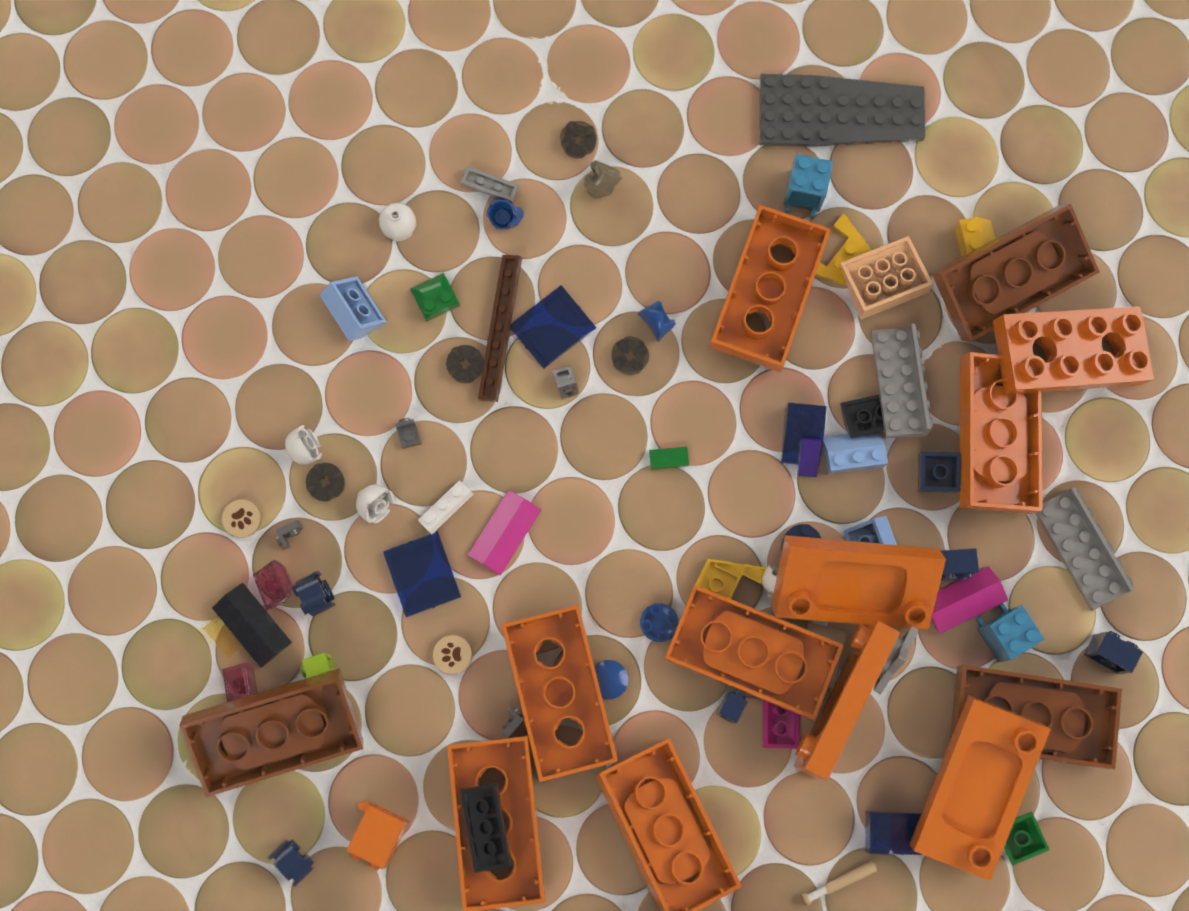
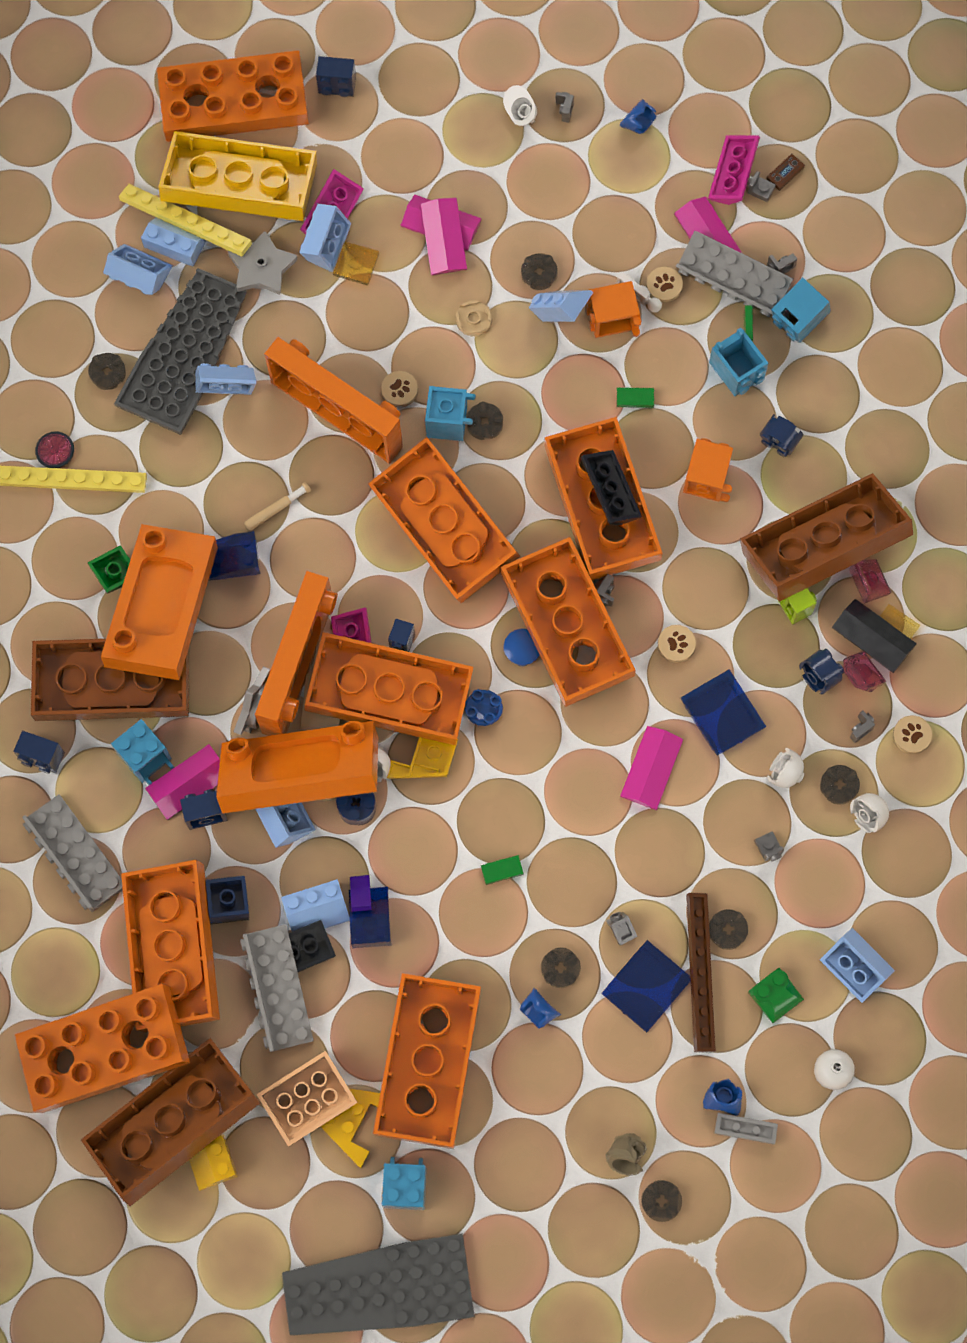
camera: 175 degrees right, 5 degrees down
white plate [418,480,474,534] -> none

